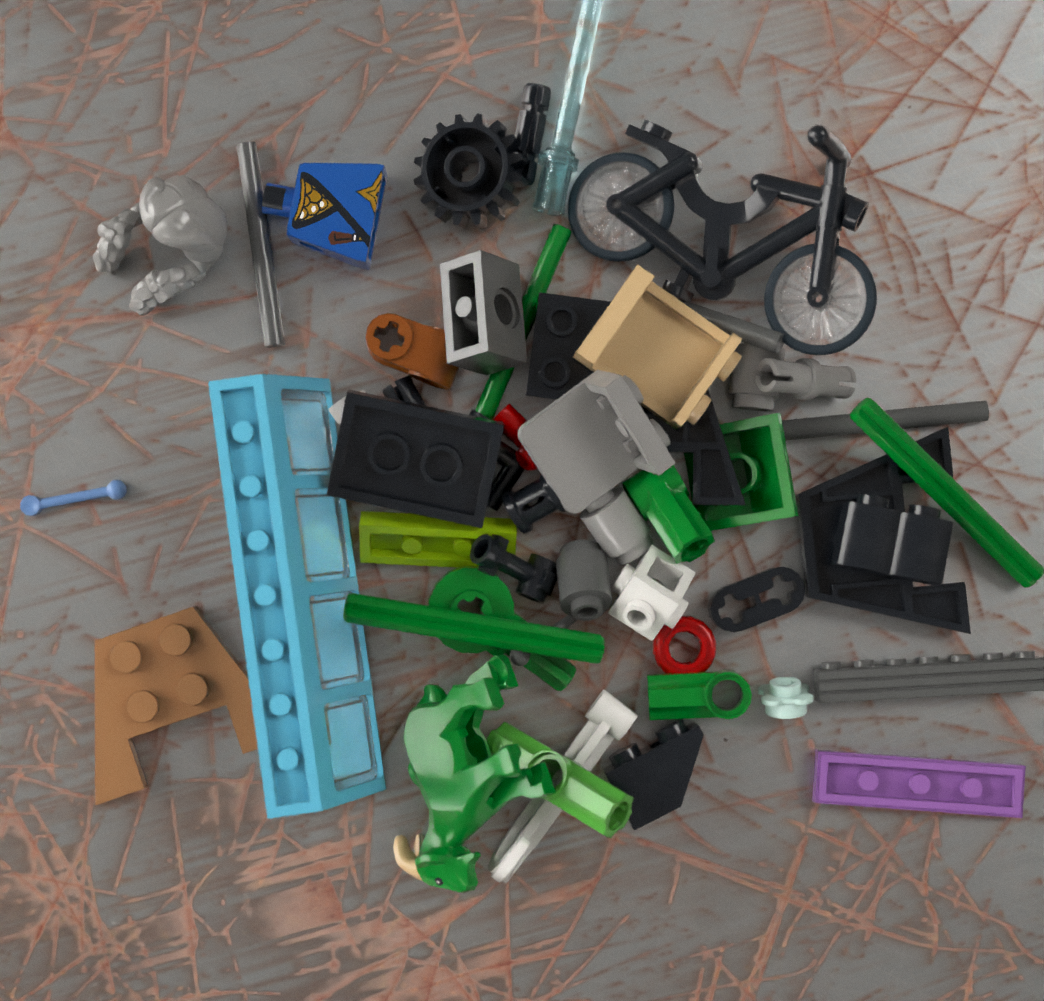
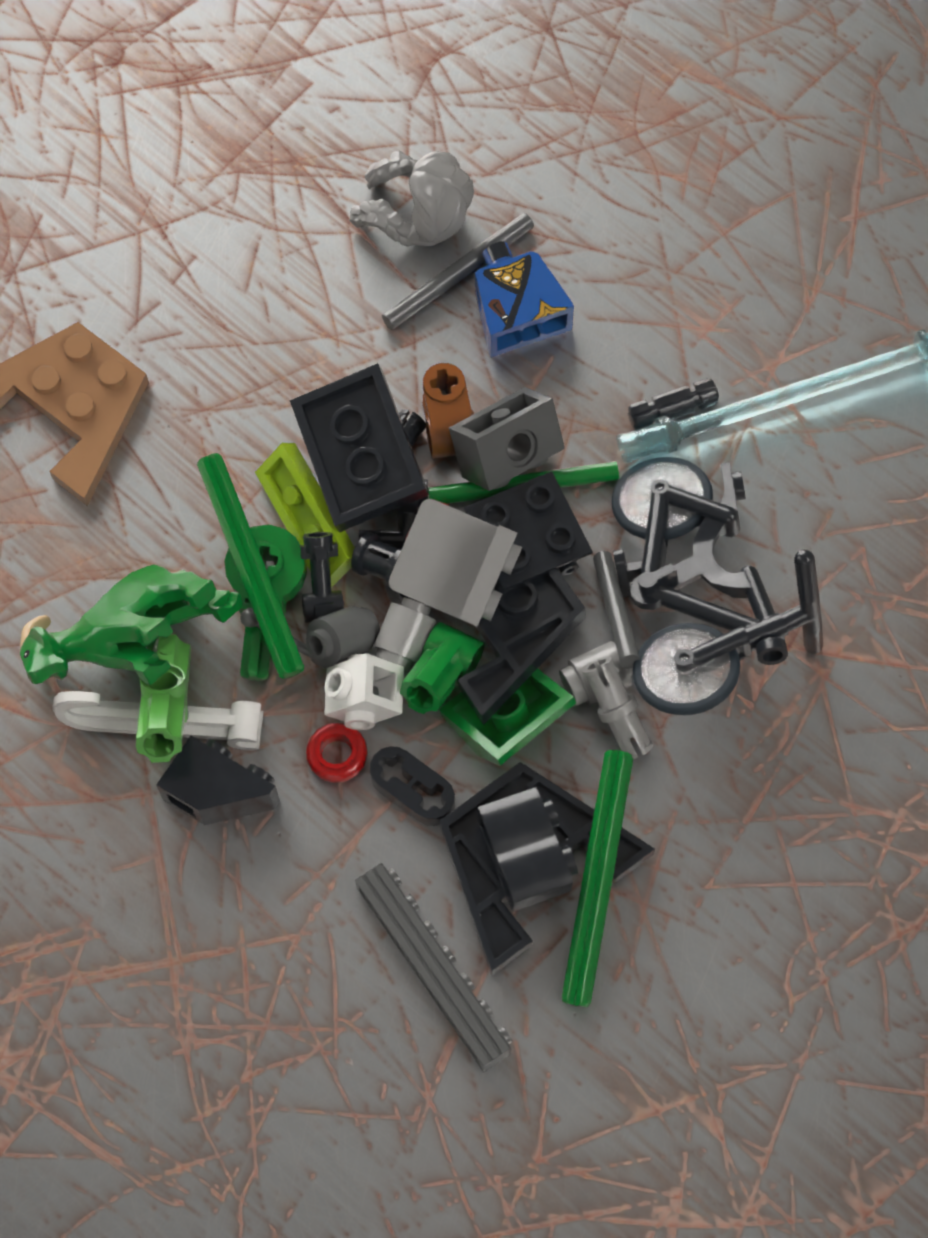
camera: 60 degrees right, 20 degrees down
medium blue hinge [20,480,127,516] -> none
medium azure window [208,374,387,819] -> none
black gear [413,113,528,230] -> none
tan panel [573,264,742,429] -> none
green piece [647,669,752,720] -> none
light aqua plate [758,677,813,719] -> none
dark grey bar [782,400,989,441] -> none
medium lavender tile [812,749,1026,818] -> none

